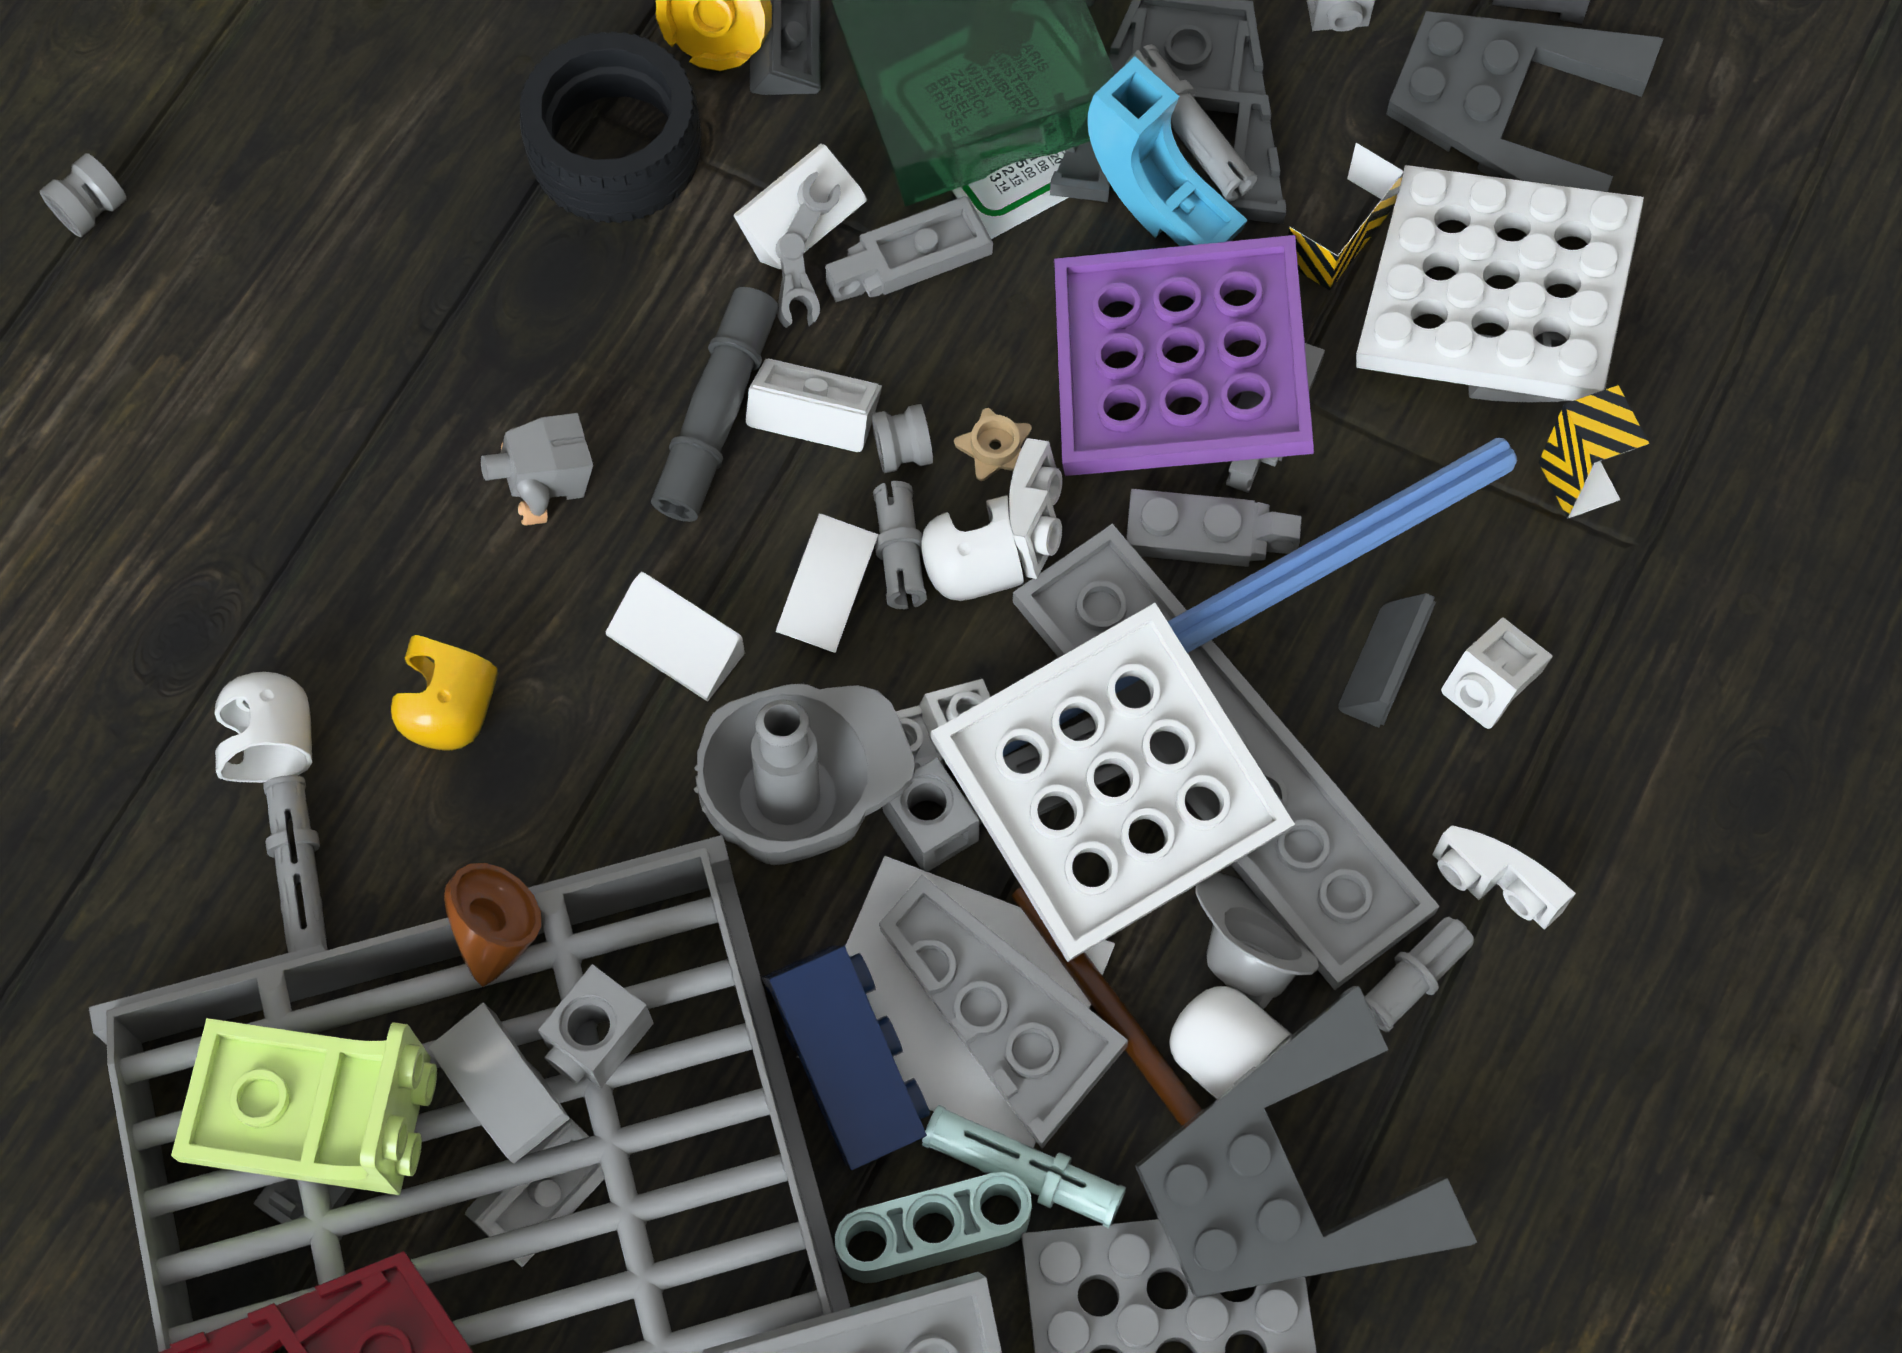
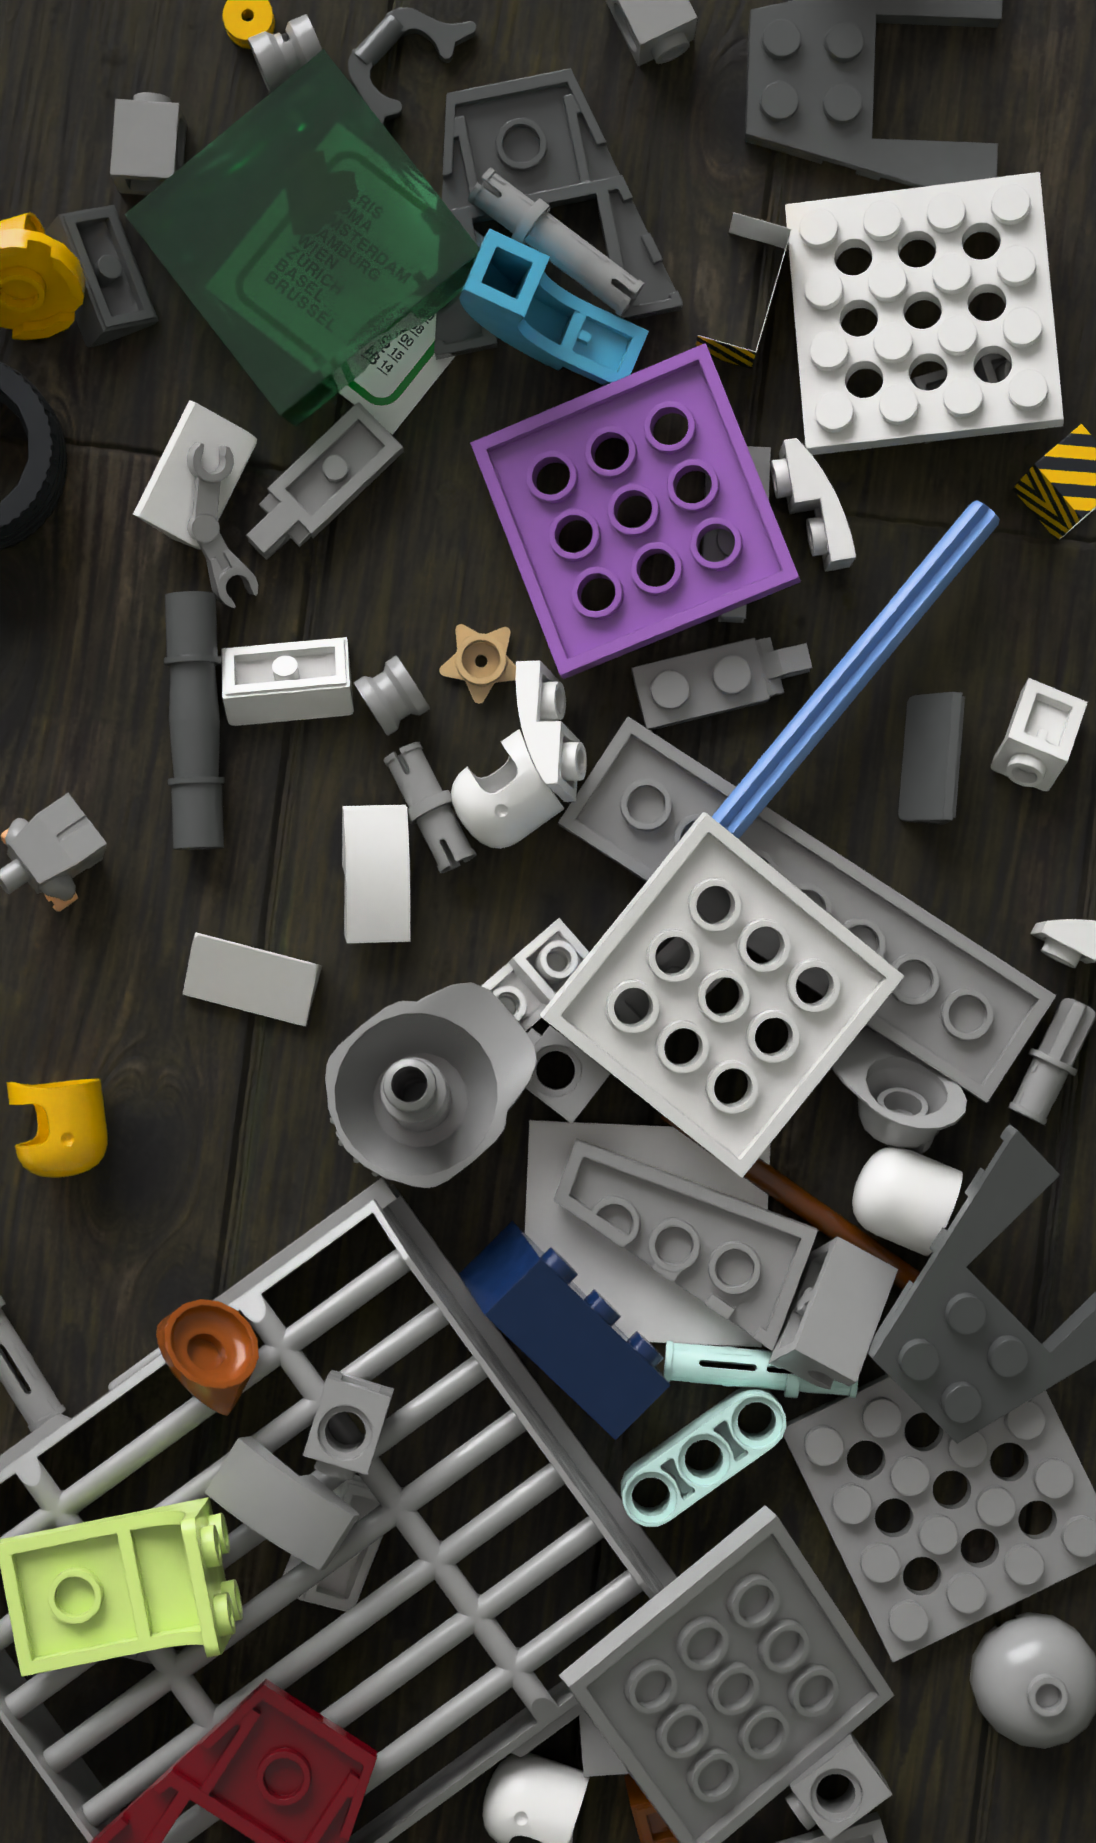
camera: 25 degrees left, 20 degrees up
none -> light grey hinge [769,1236,898,1389]
none -> white slope [771,438,856,572]

